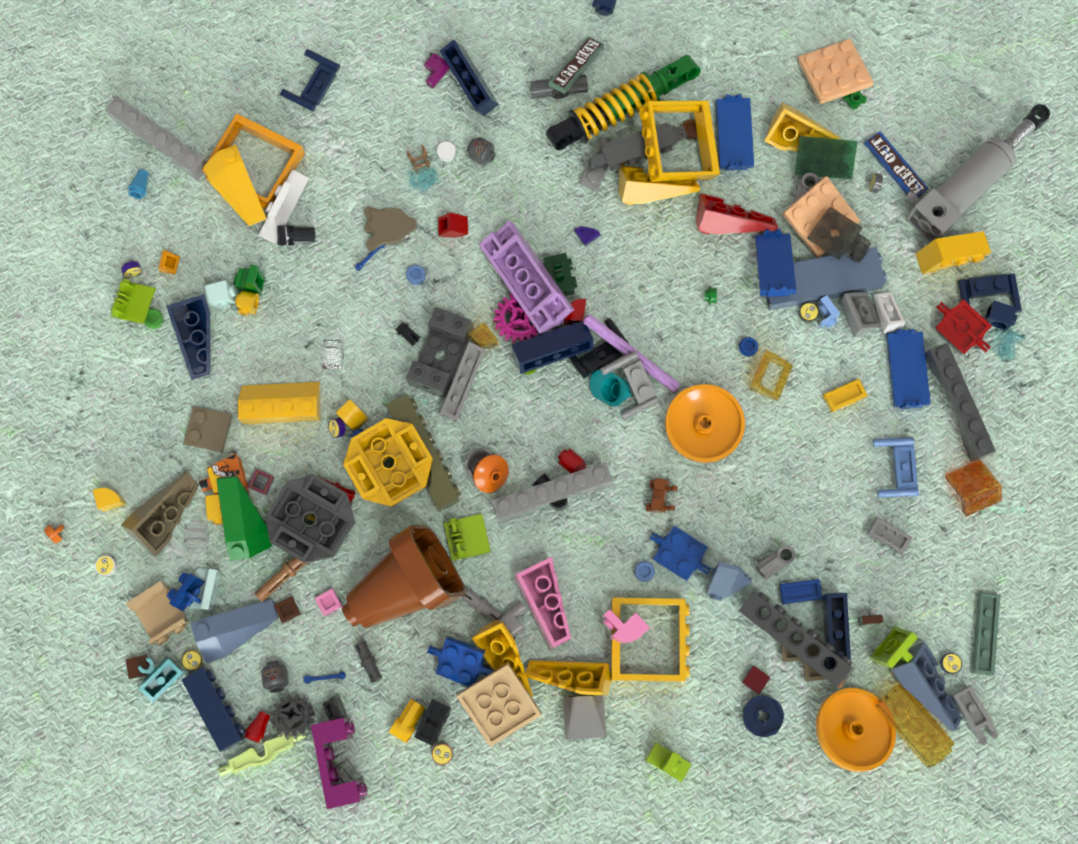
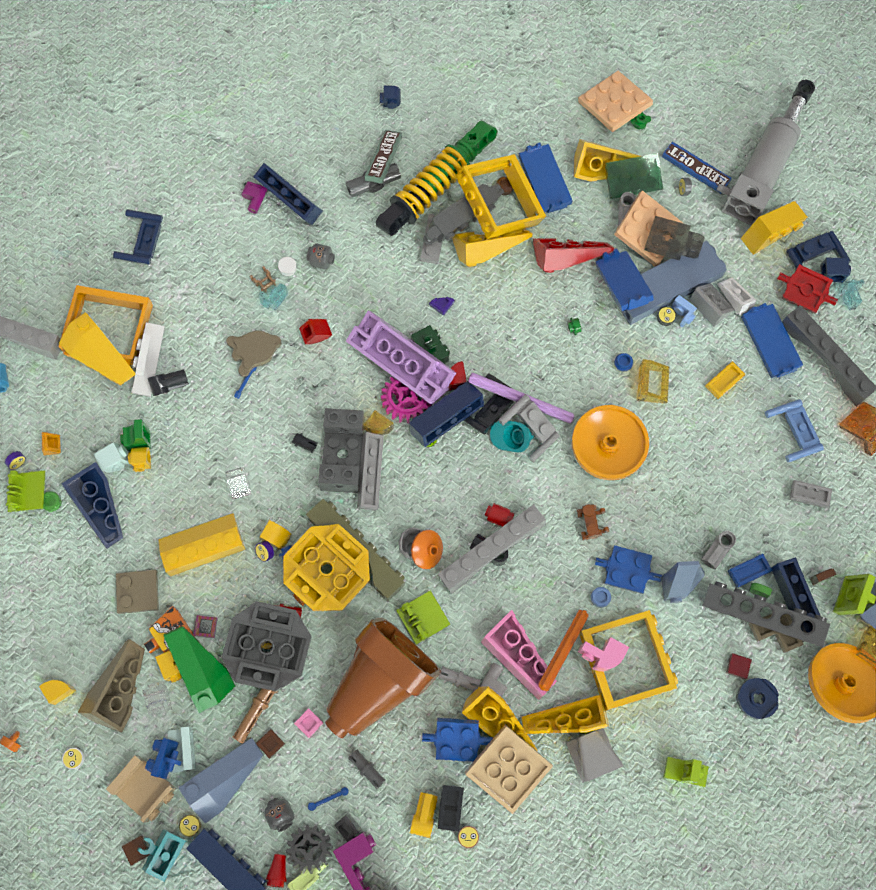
camera: 25 degrees left, 5 degrees down
medium blue tile [406,265,426,285] -> none
none -> orange axle [538,610,589,691]
none -> bright green tile [749,583,772,598]

